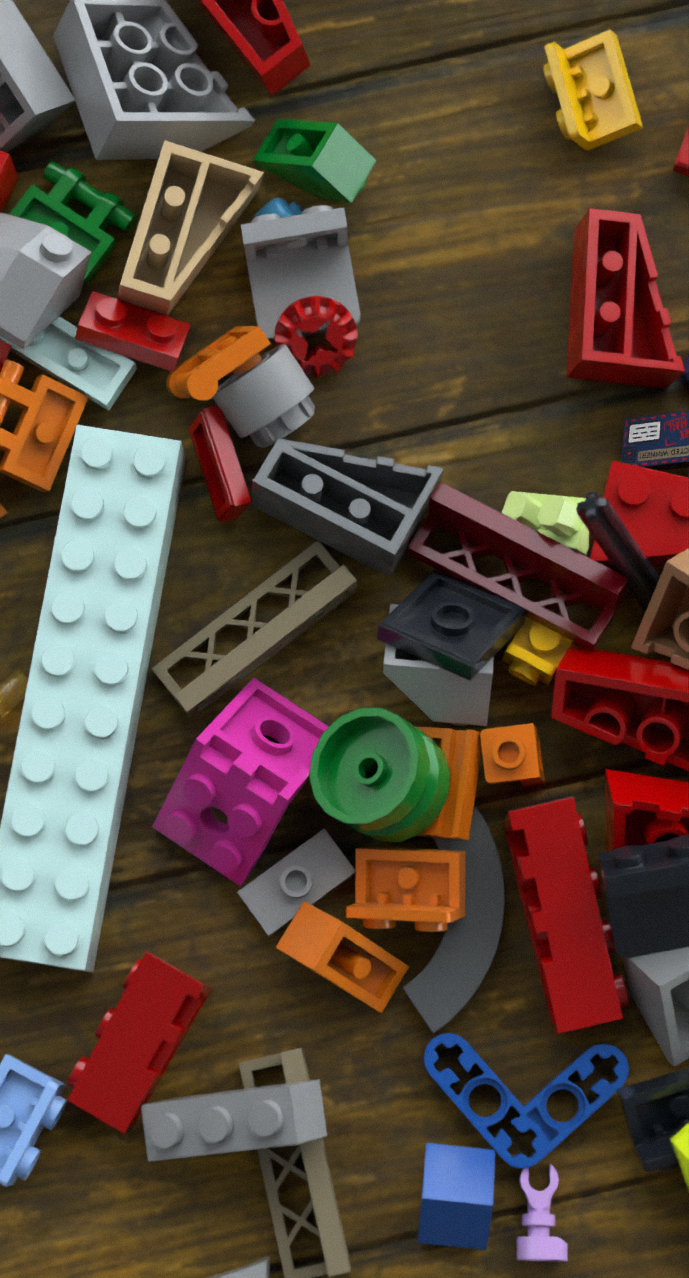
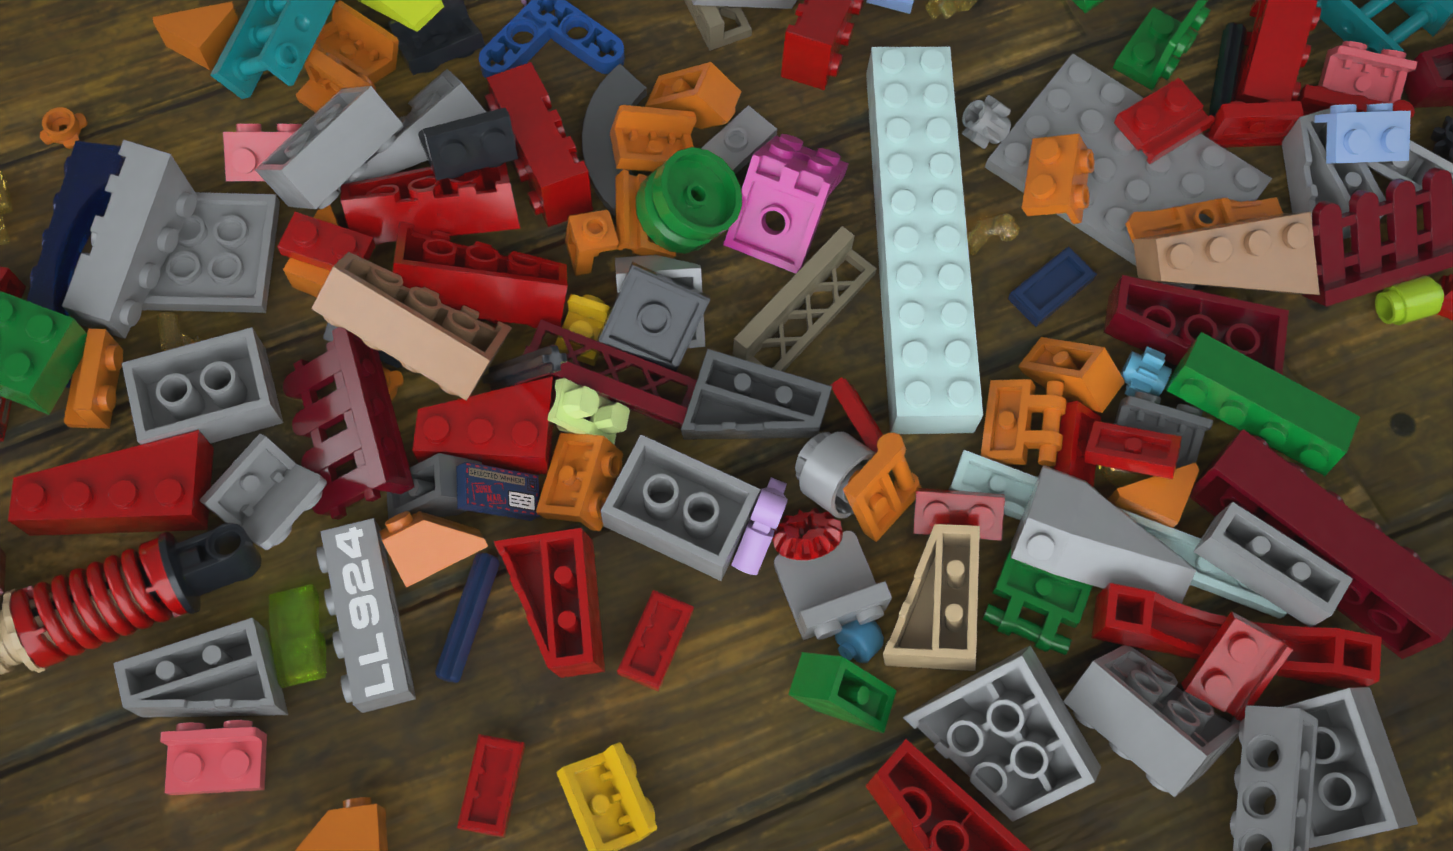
camera: 160 degrees right, 10 degrees down
none -> orange bracket [536,432,623,531]
none -> light grey brick [601,435,761,581]
none -> red plate [617,590,694,692]
none -> lavender bar [732,477,788,575]

